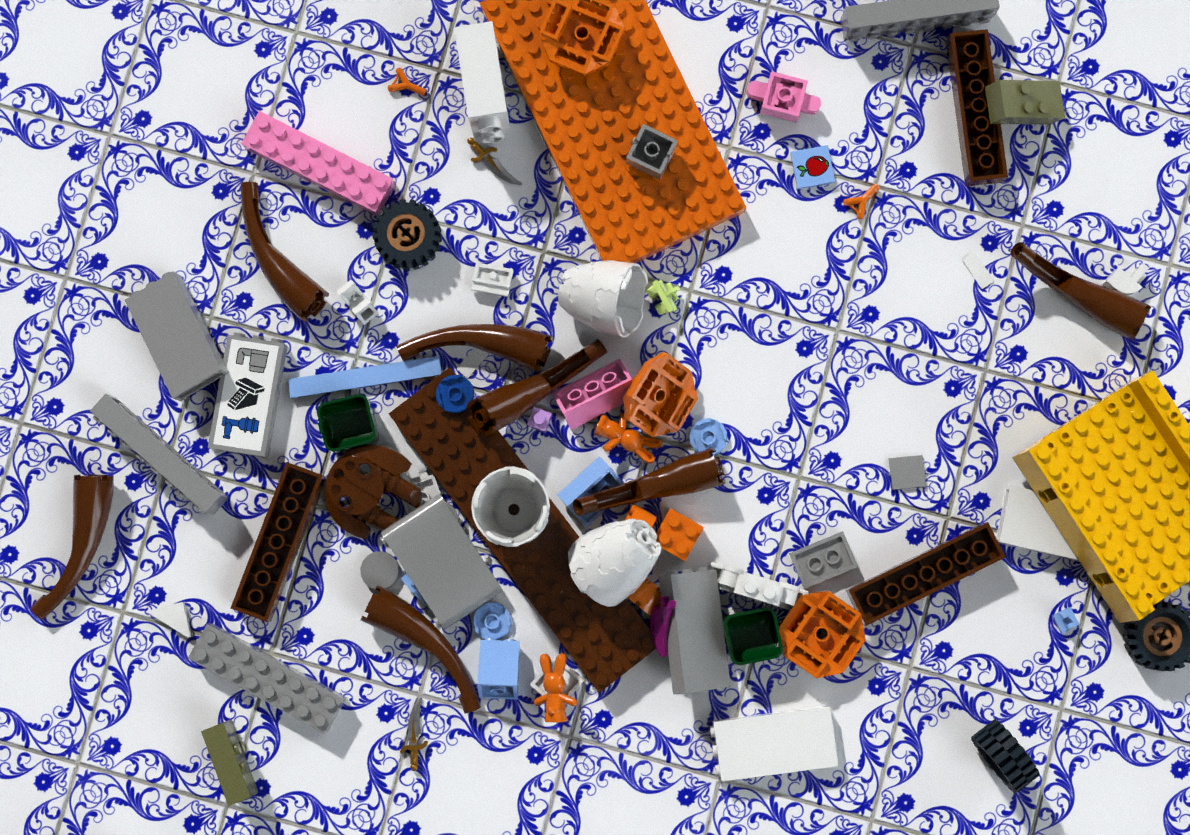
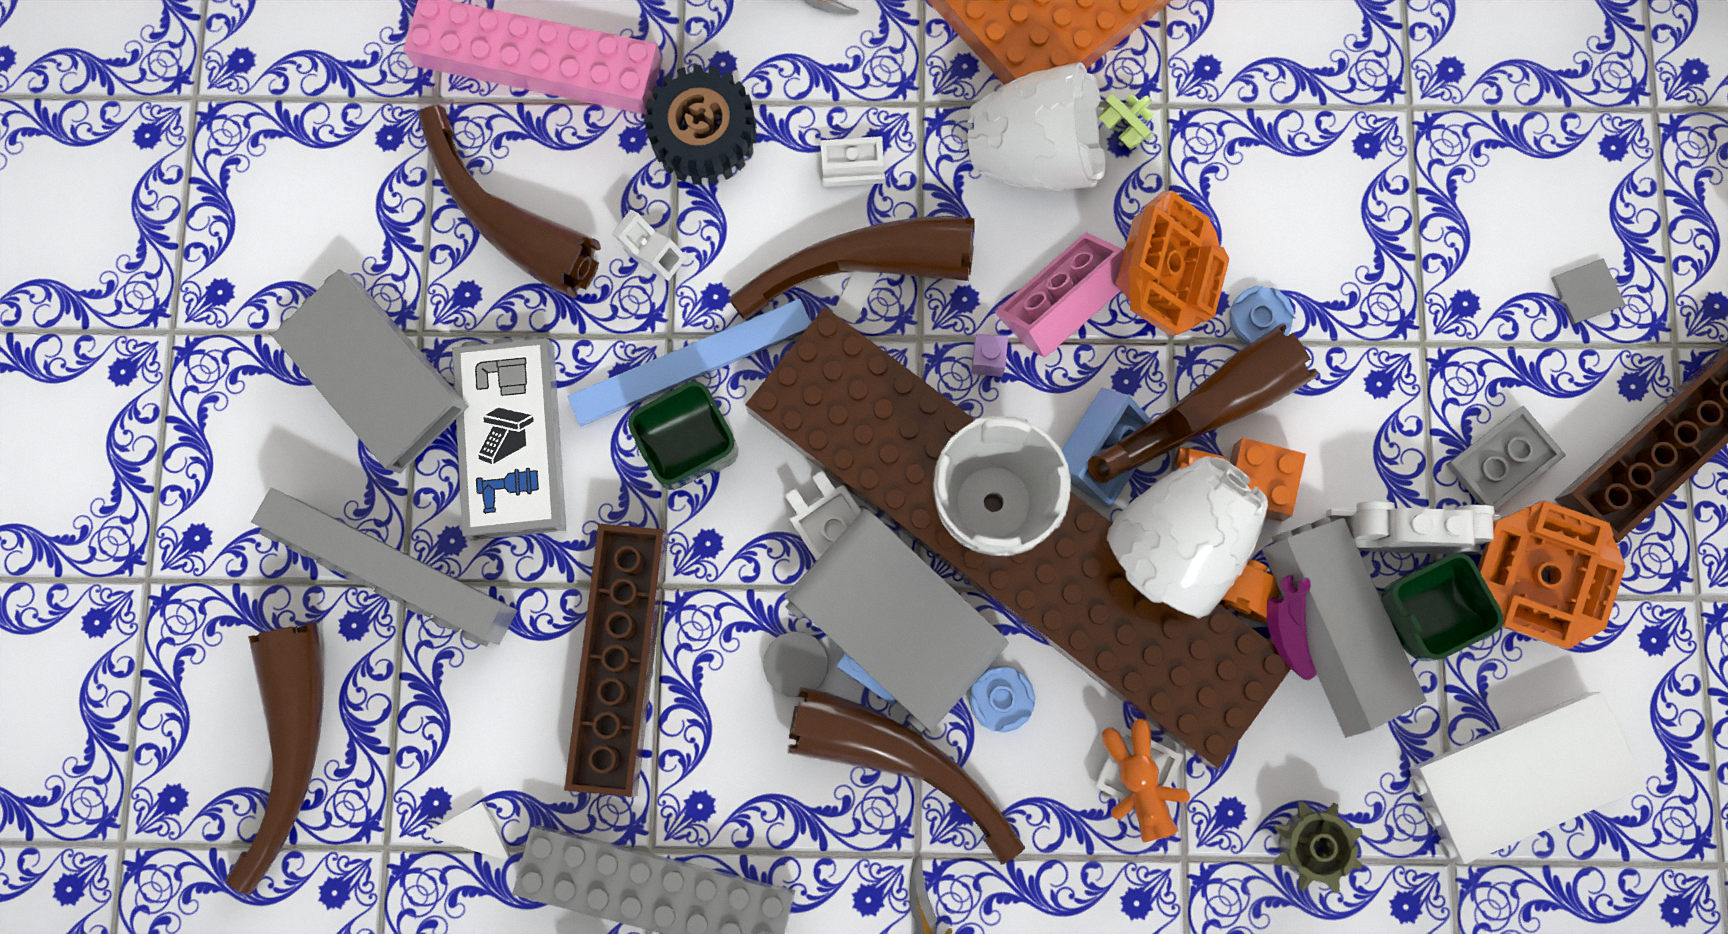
camera: 15 degrees left, 5 degrees down
reddish brown piece [324,445,421,539] -> none
blue tile [436,375,475,413] -> none
reddish brown brick [466,339,608,436] -> none
light blue slope [477,638,520,700] -> none
orange animal [594,413,662,464] -> none
none -> olive brick [1274,801,1363,893]

